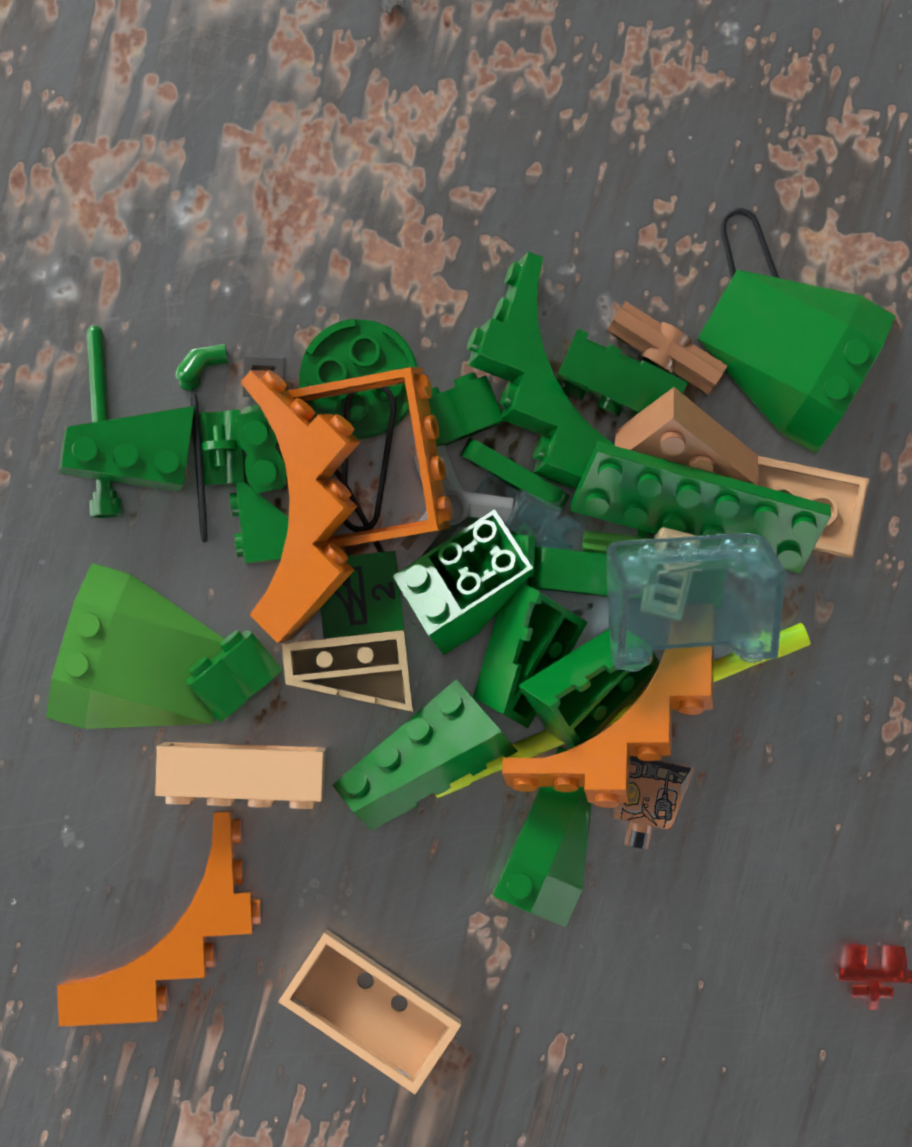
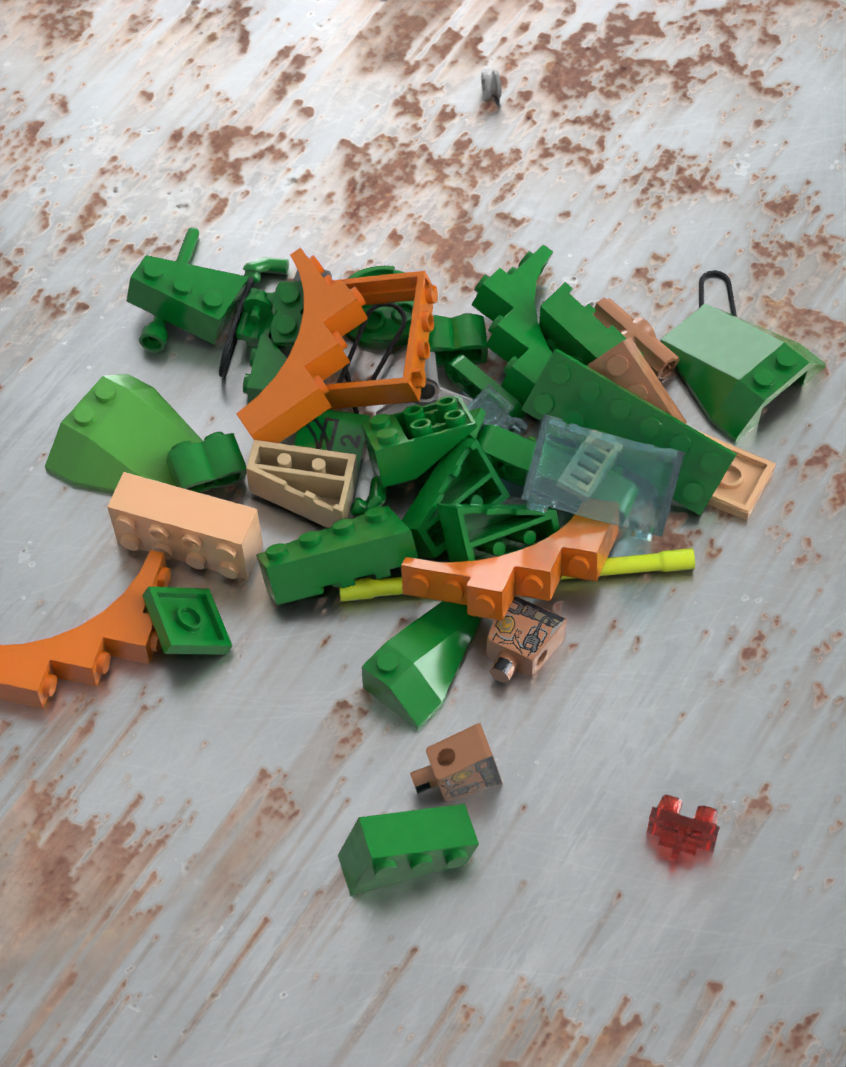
camera: 15 degrees right, 30 degrees down
light nougat piece [278,929,461,1094] -> none
none -> green tile [142,586,233,655]
none -> green wedge [338,804,479,896]
none -> green arm [350,476,387,516]
none -> nougat torso [410,723,503,801]

